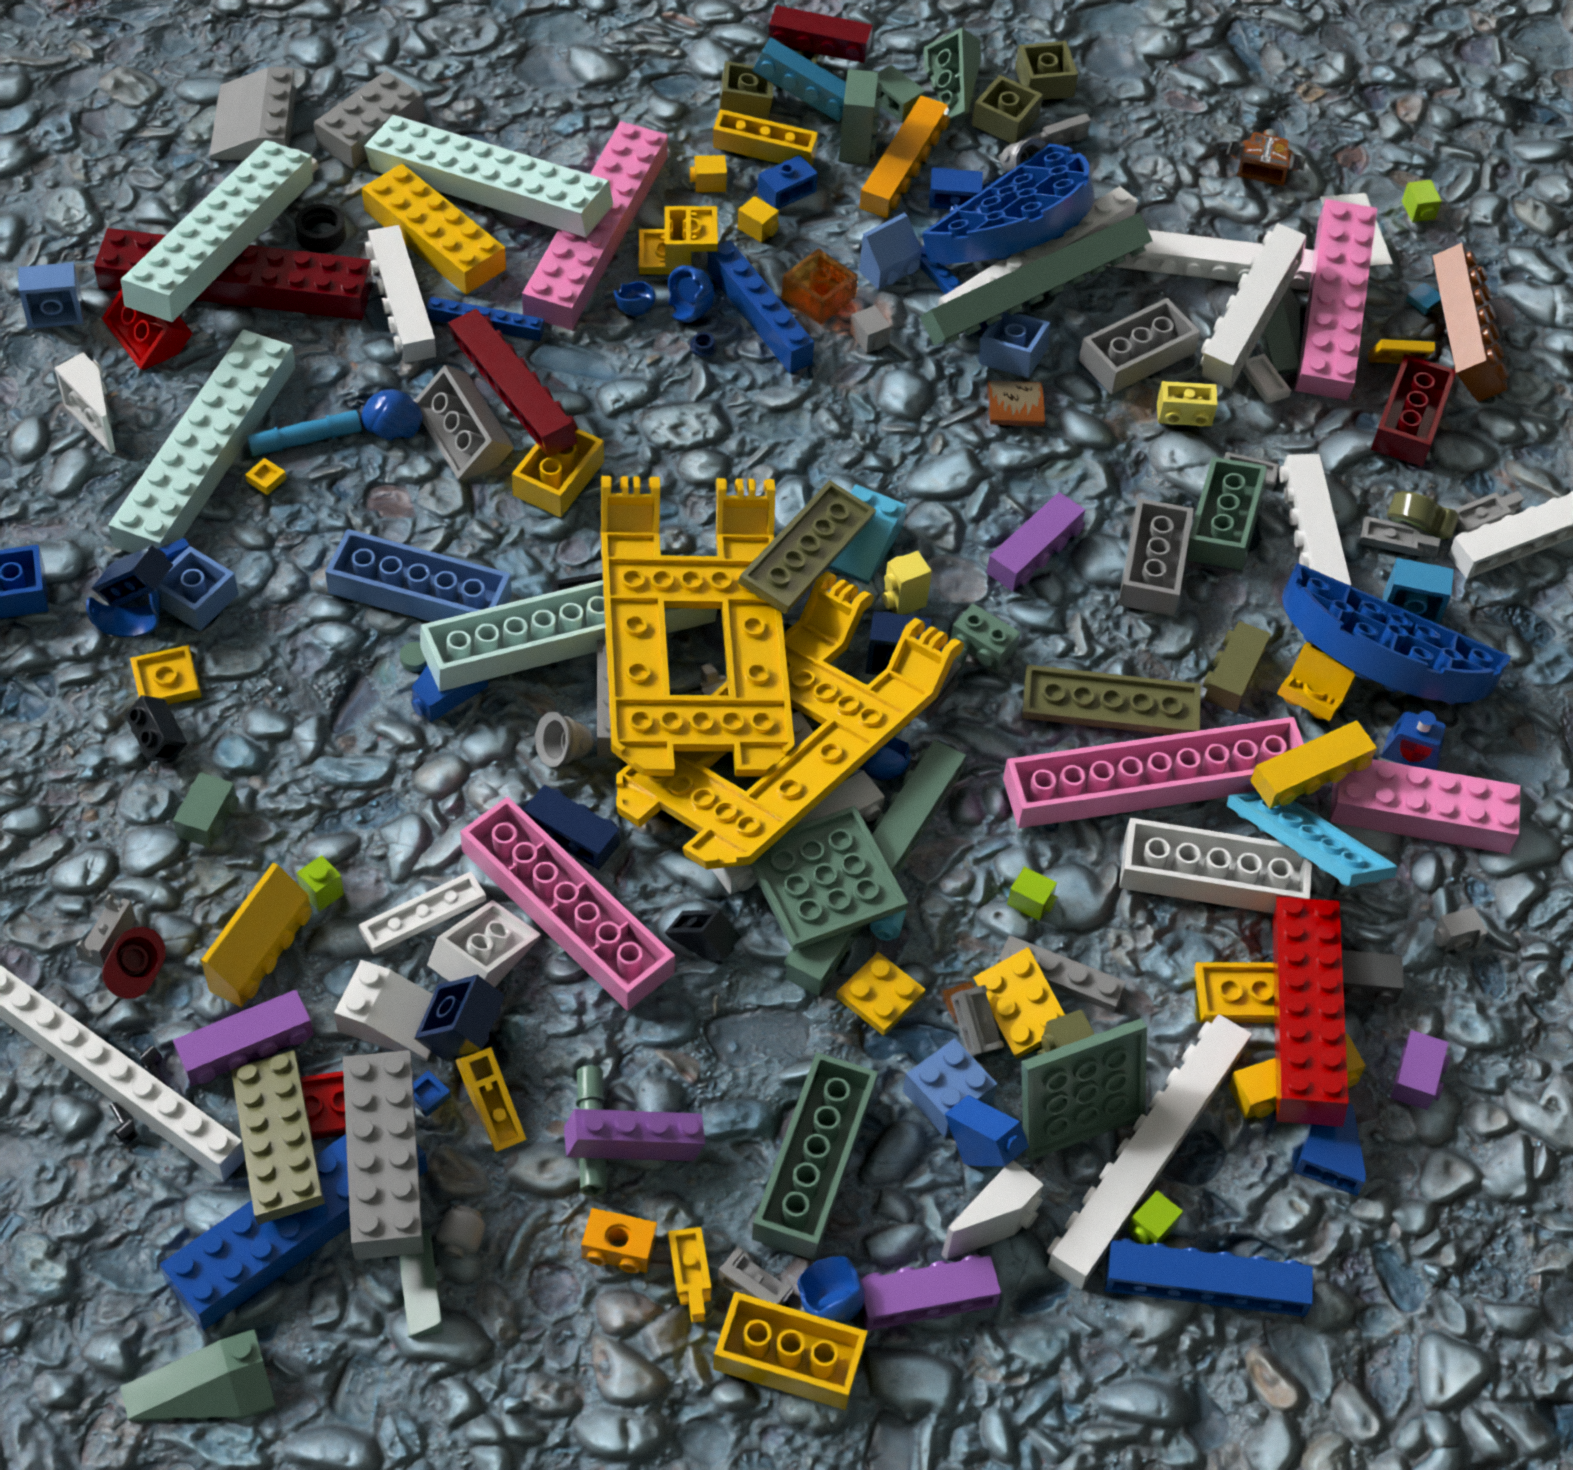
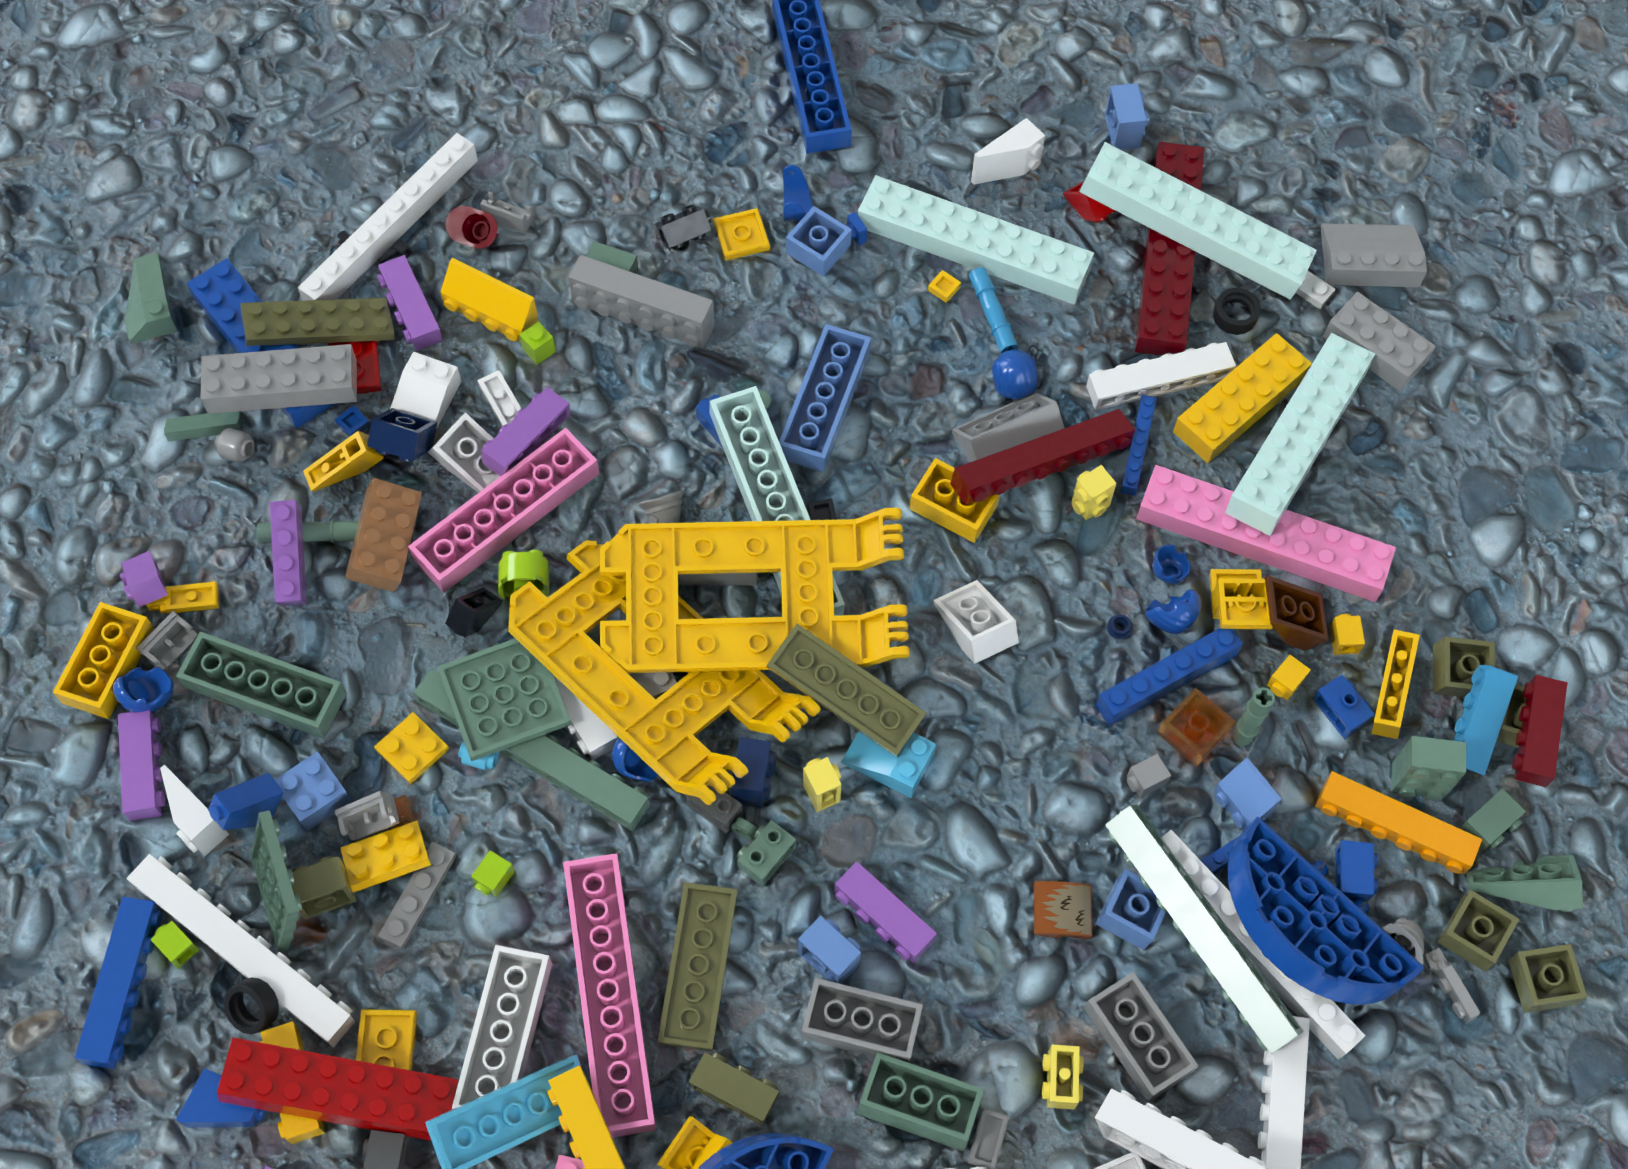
camera: 95 degrees right, 10 degrees up
dark blue brick [92,545,173,607] -> none
dark blue brick [523,785,620,870] -> none
light orange brick [581,1208,657,1273] -> none
none -> medium lavender brick [120,551,168,607]
none -> black tyre [224,977,279,1035]
none -> medium nougat brick [345,478,422,592]
none -> medium lavender brick [482,387,570,477]
none -> lime brick [498,550,550,599]
none -> light grey brick [568,255,715,348]
none -> medium blue brick [798,915,861,984]
none -> white slope [933,580,1019,664]
none -> light yellow brick [1071,465,1117,521]
none -> sand green piece [1232,687,1275,747]
none -> reddish brown slope [1265,575,1328,651]

